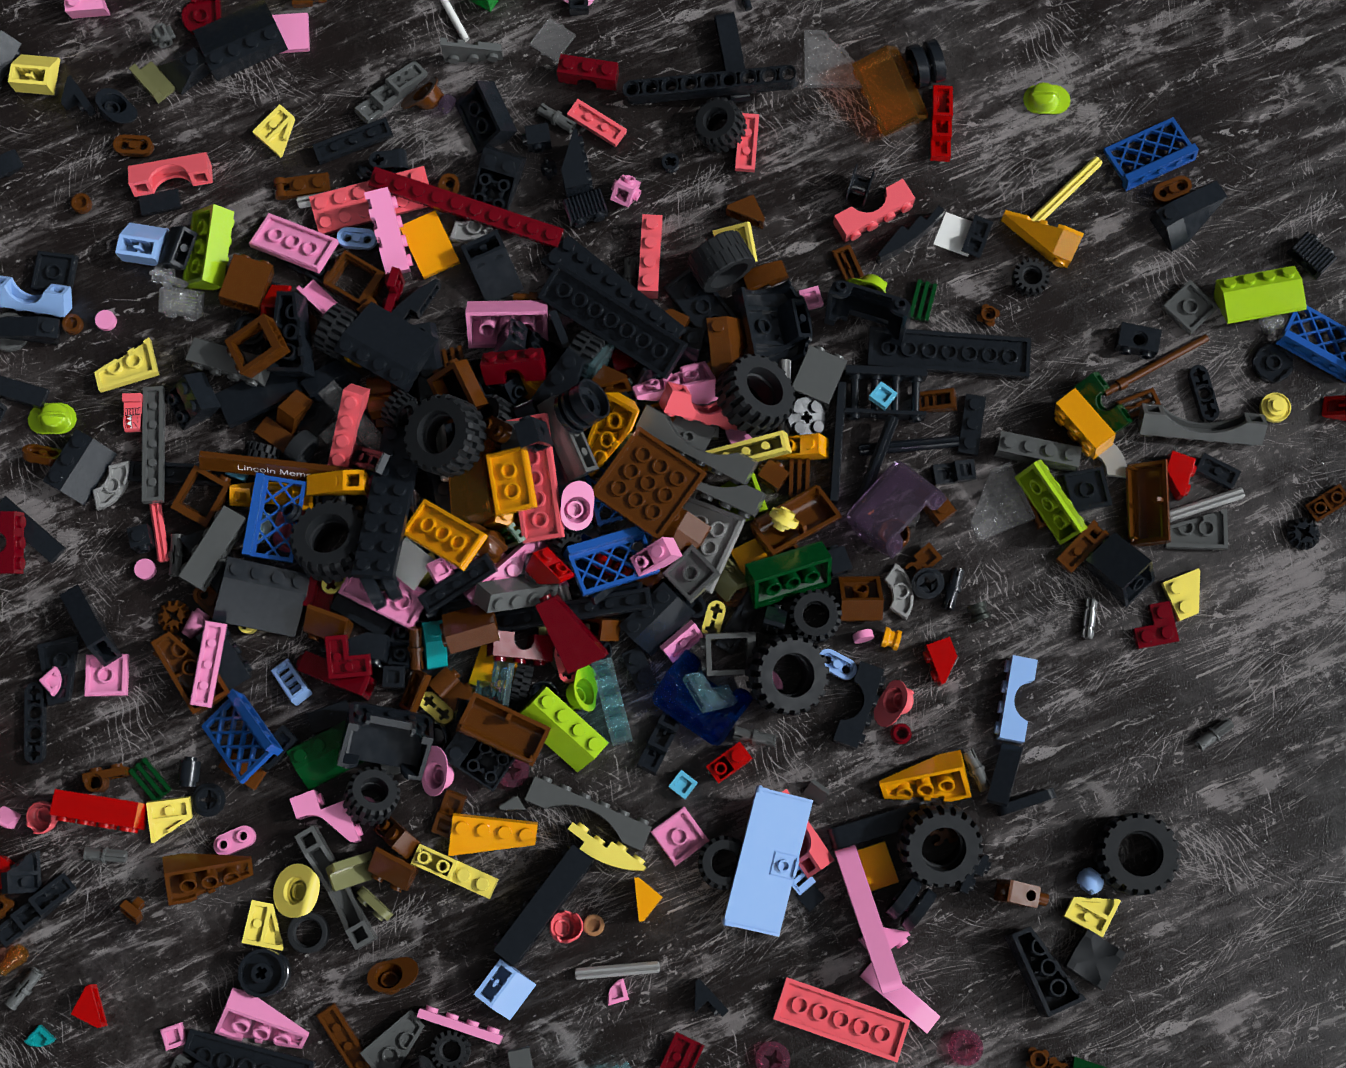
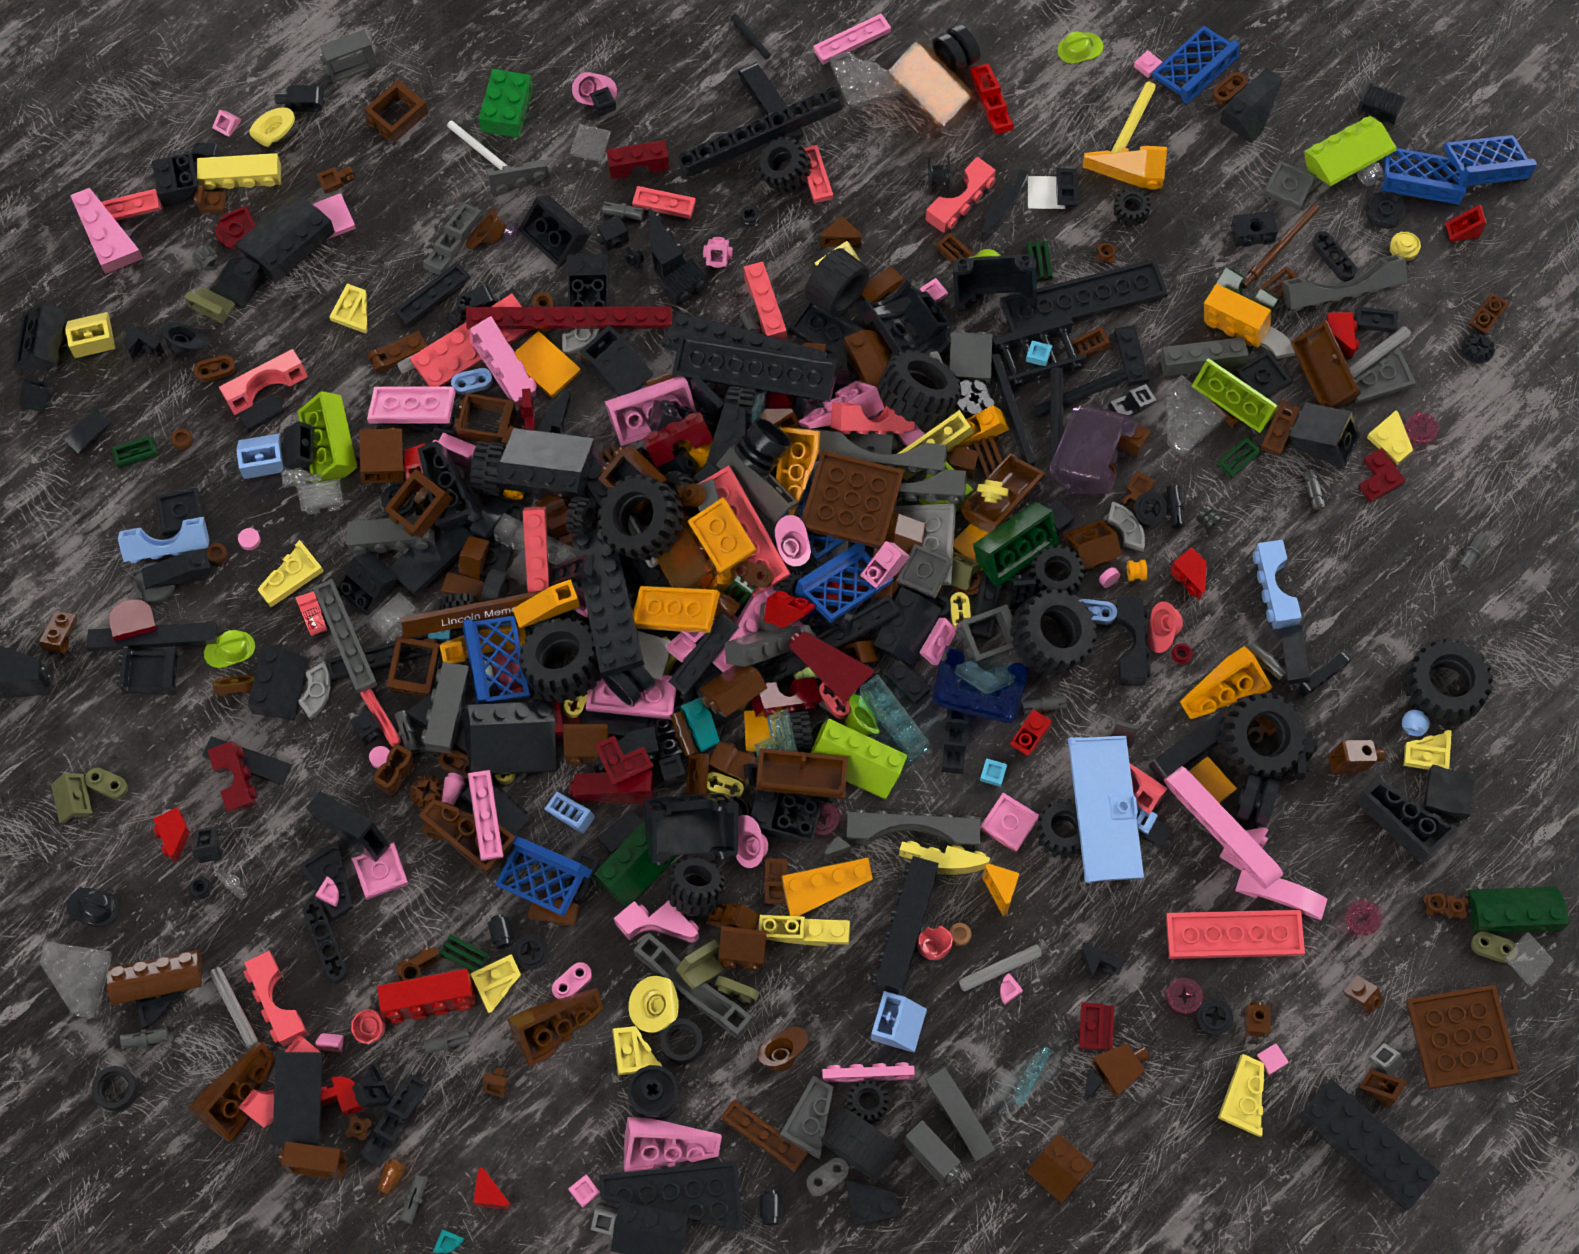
camera: 20 degrees left, 10 degrees down
black plate [282,503,302,523] -> none
black brick [513,416,554,453] -> none
none -> dark green tile [111,435,158,469]
none -> clear brick [369,592,419,643]
none -> reddish brown brick [374,745,415,796]
none -> reddish brown plate [731,560,774,589]
none -> bright pink plate [813,14,891,65]
none -> bright pink plate [1134,50,1162,78]
none -> dark green tile [1216,437,1261,479]
none -> clear pink gear [1405,413,1439,444]

